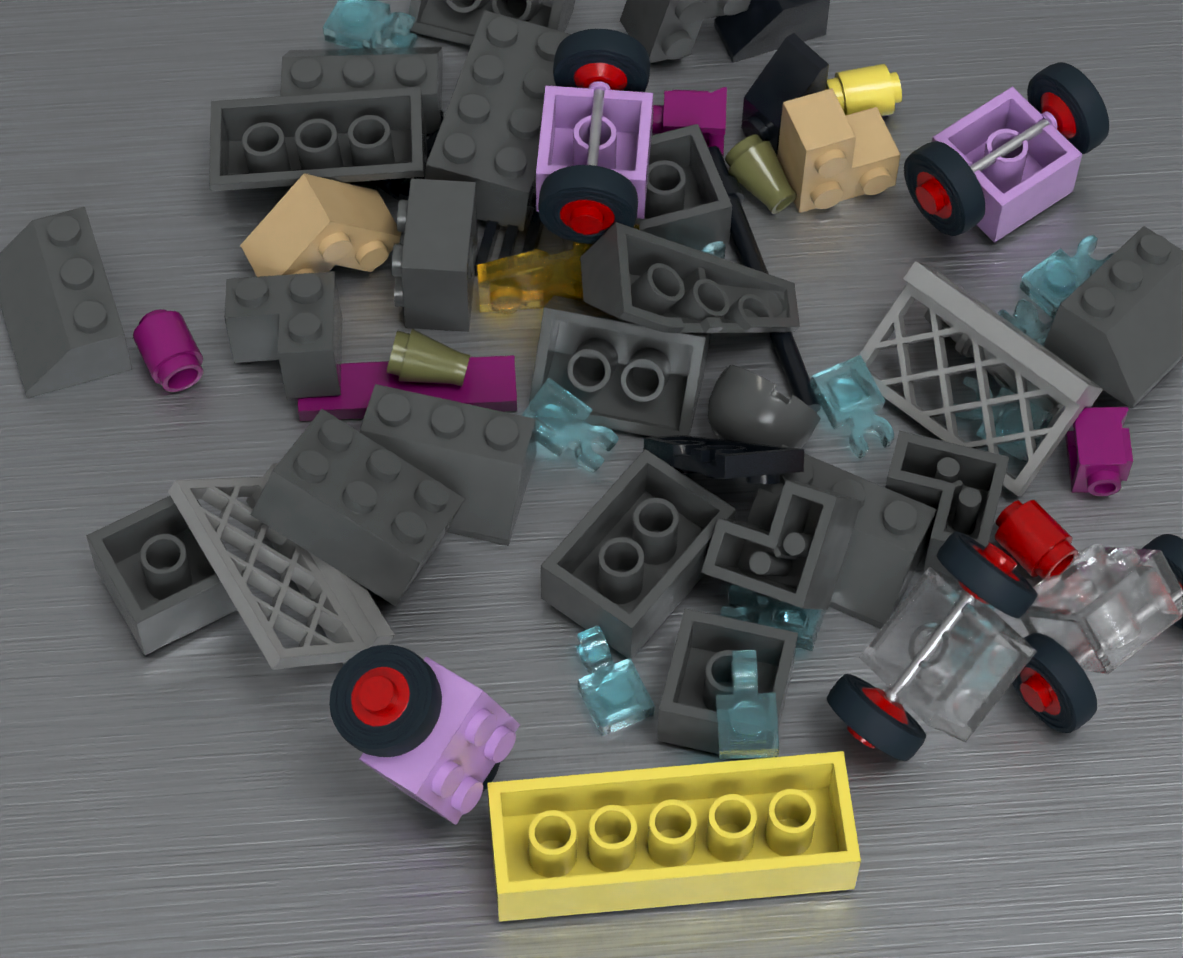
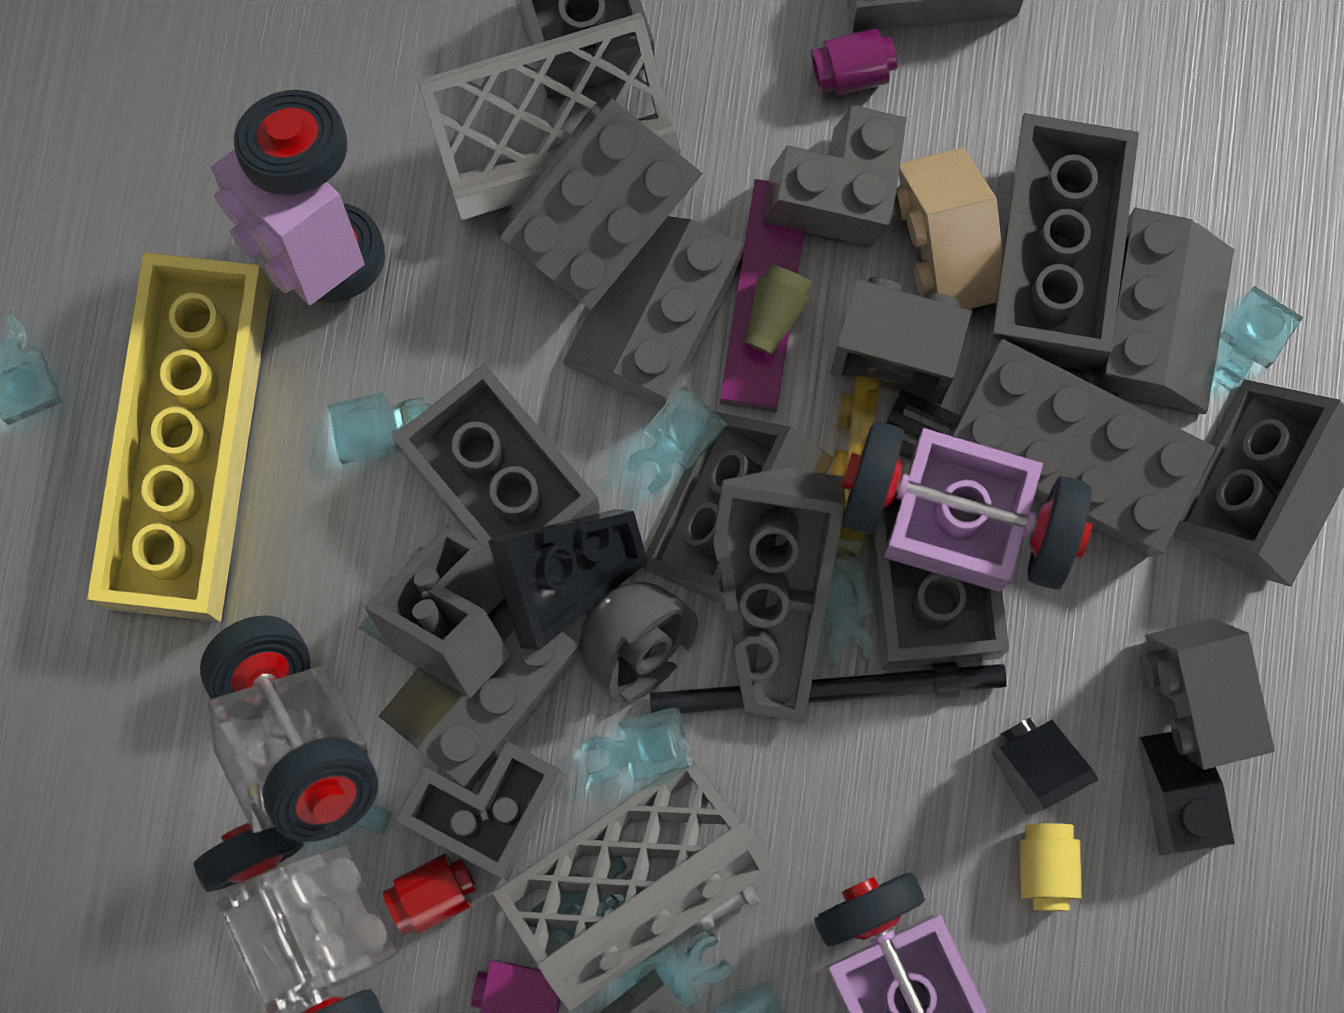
camera: 105 degrees right, 20 degrees up
magenta window [652,87,727,157] -> none
dark grey brick [657,608,798,760] -> none
clear light blue plate [716,650,779,759] -> none
olive cone [725,134,797,214] -> none
tan brick [777,88,901,213] -> none

